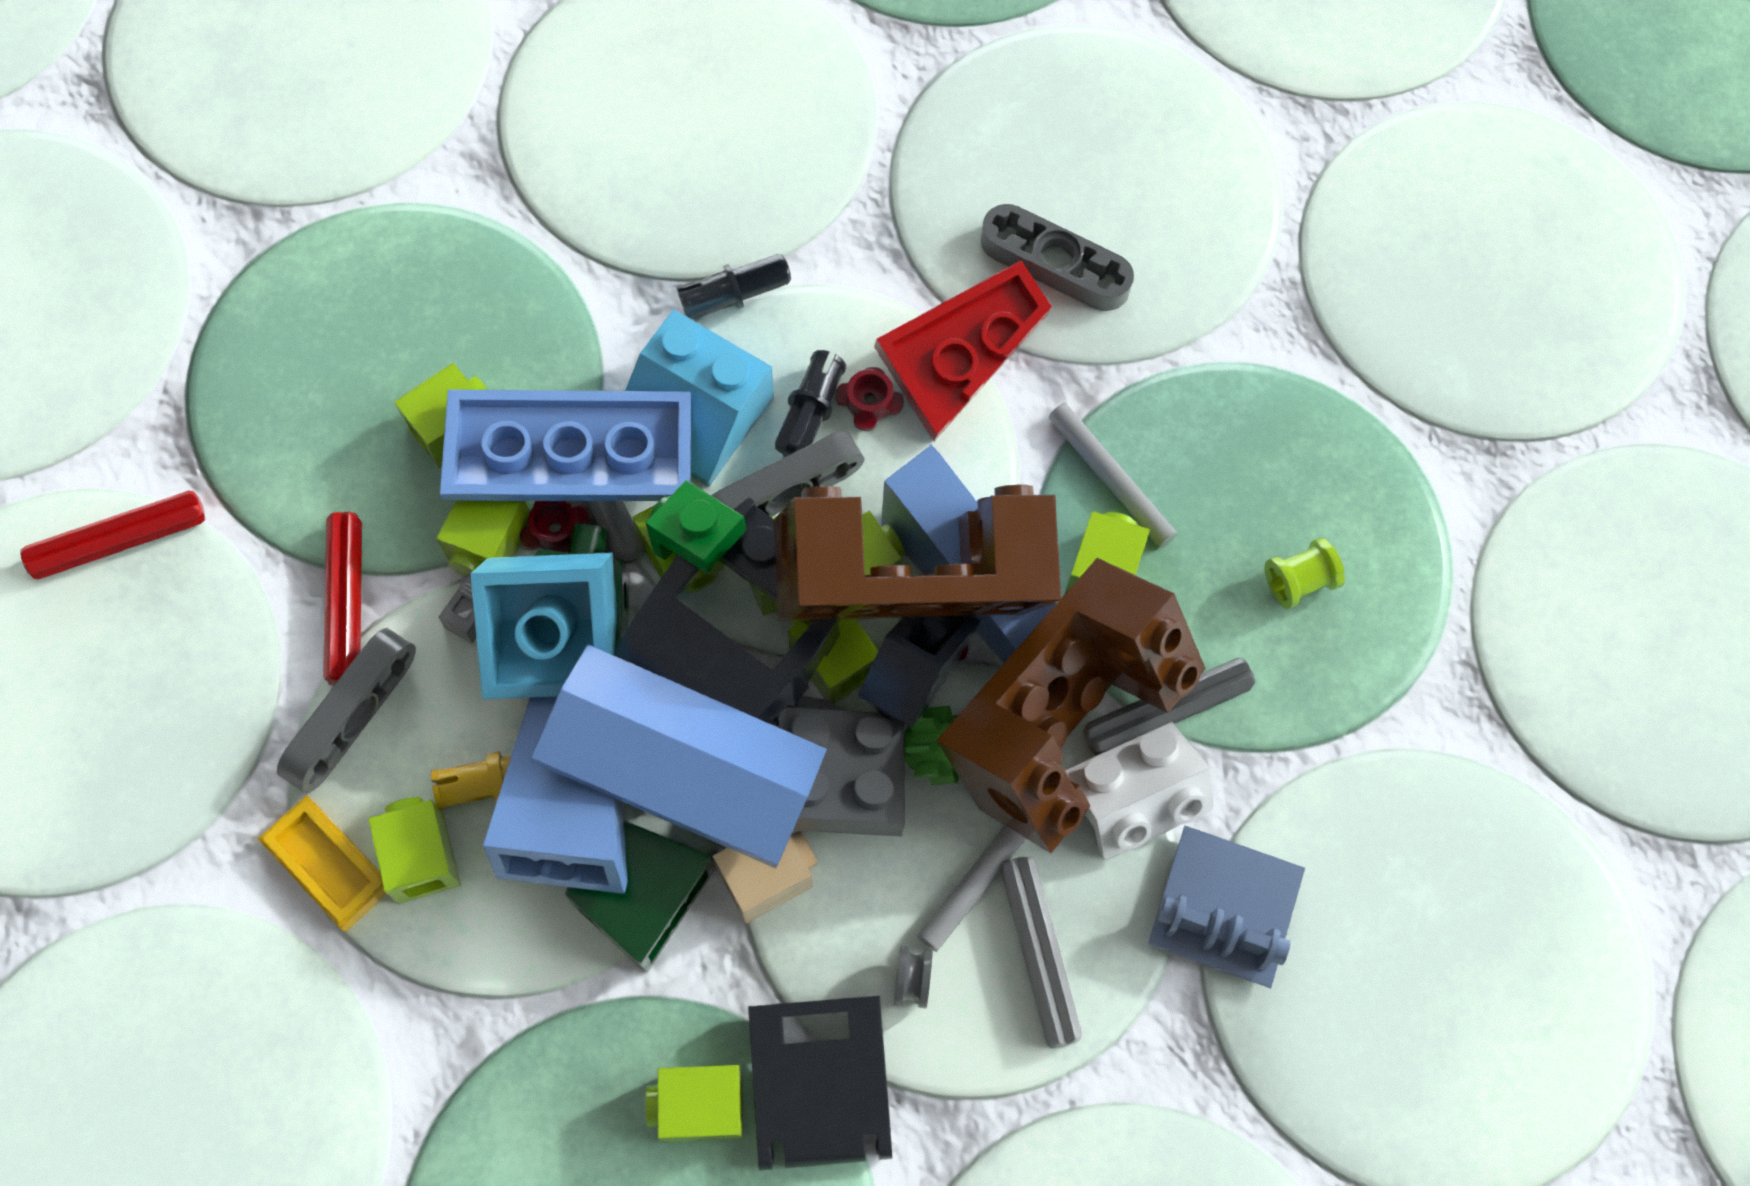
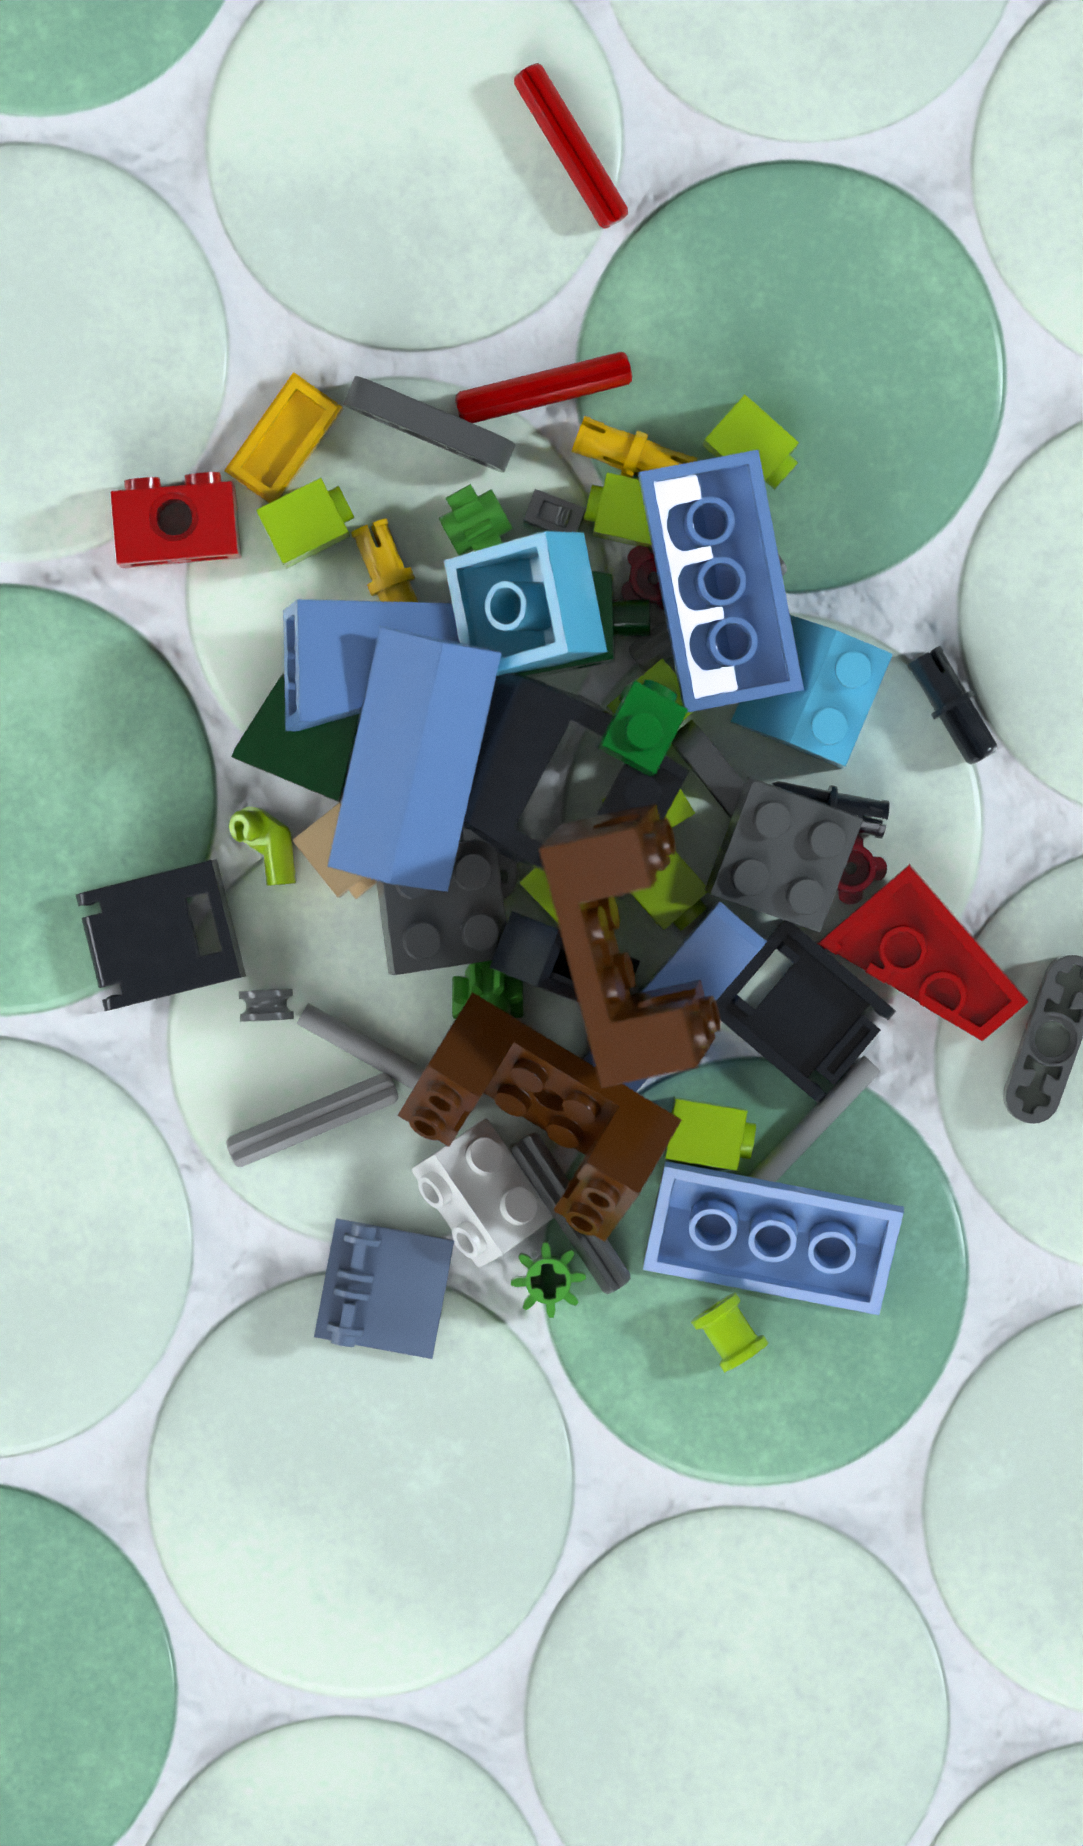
camera: 80 degrees right, 20 degrees up
lime brick [645,1065,743,1143] -> none
none -> red brick [110,472,241,569]
none -> lime arm [228,806,296,886]
none -> bright green gear [439,484,513,556]
none -> bright green gear [511,1241,586,1318]
none -> yellow pin [571,415,698,478]
none -> medium blue slope [643,1161,904,1315]
none -> dark grey plate [705,776,863,932]
none -> black container [716,920,896,1103]

